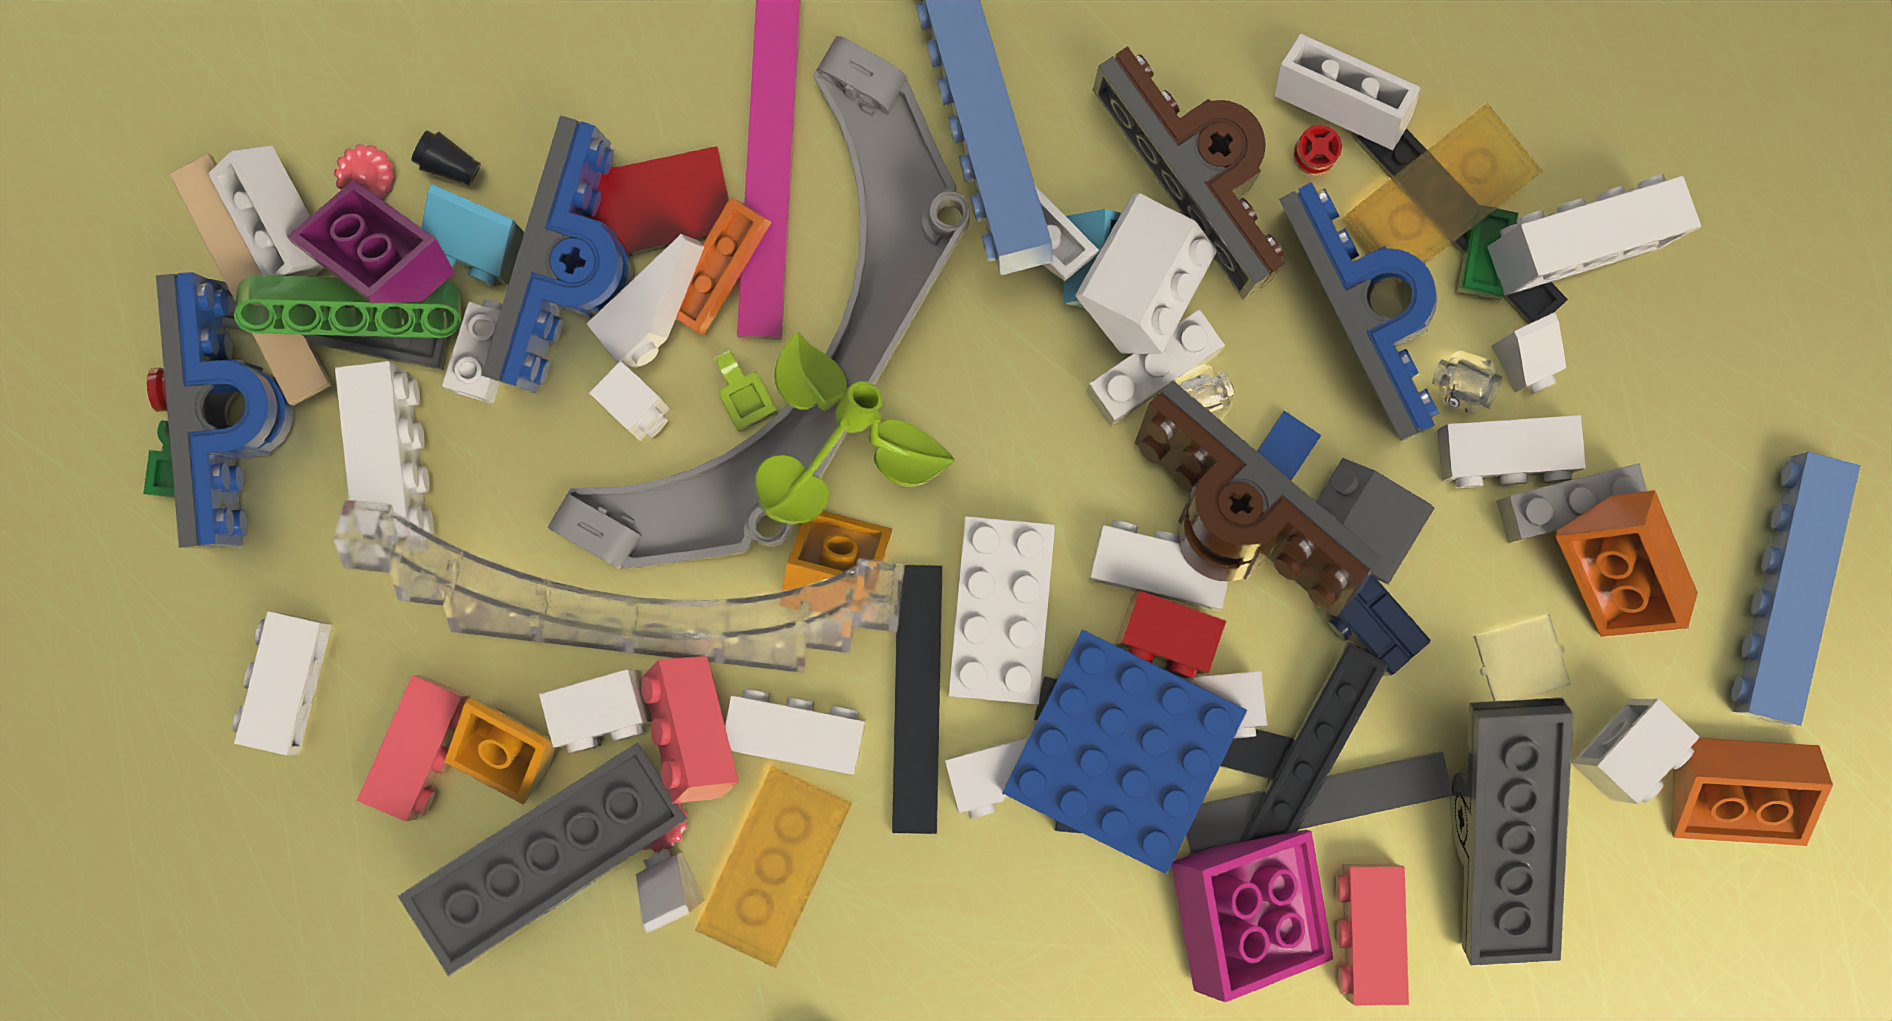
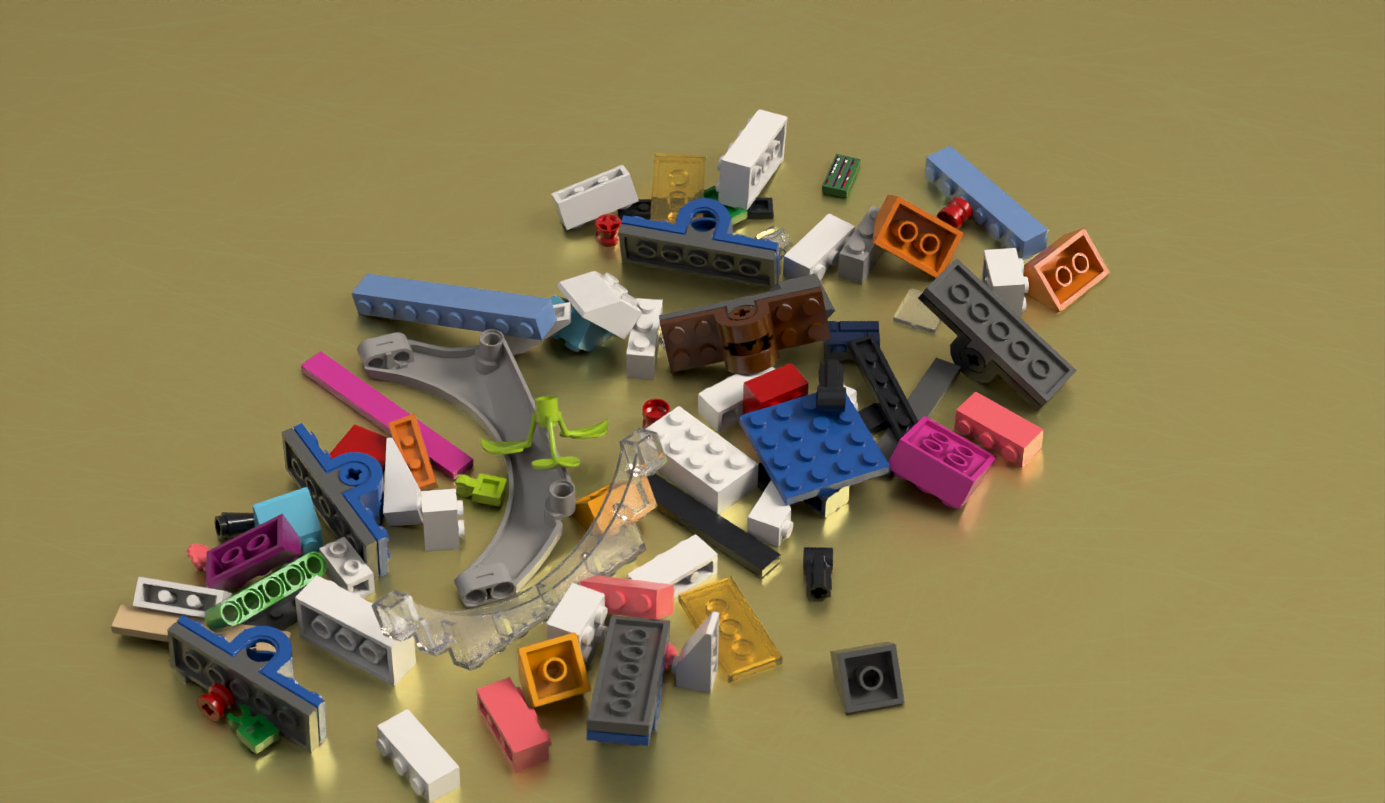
camera: 50 degrees left, 40 degrees down
piece [1092,46,1285,300] -> none
white slope [1492,312,1566,394] -> none
none -> red wheel [642,398,670,430]
none -> black piece [803,547,833,602]
none -> black piece [816,359,846,413]
none -> tile [822,154,861,198]
none -> red wheel [937,197,973,229]

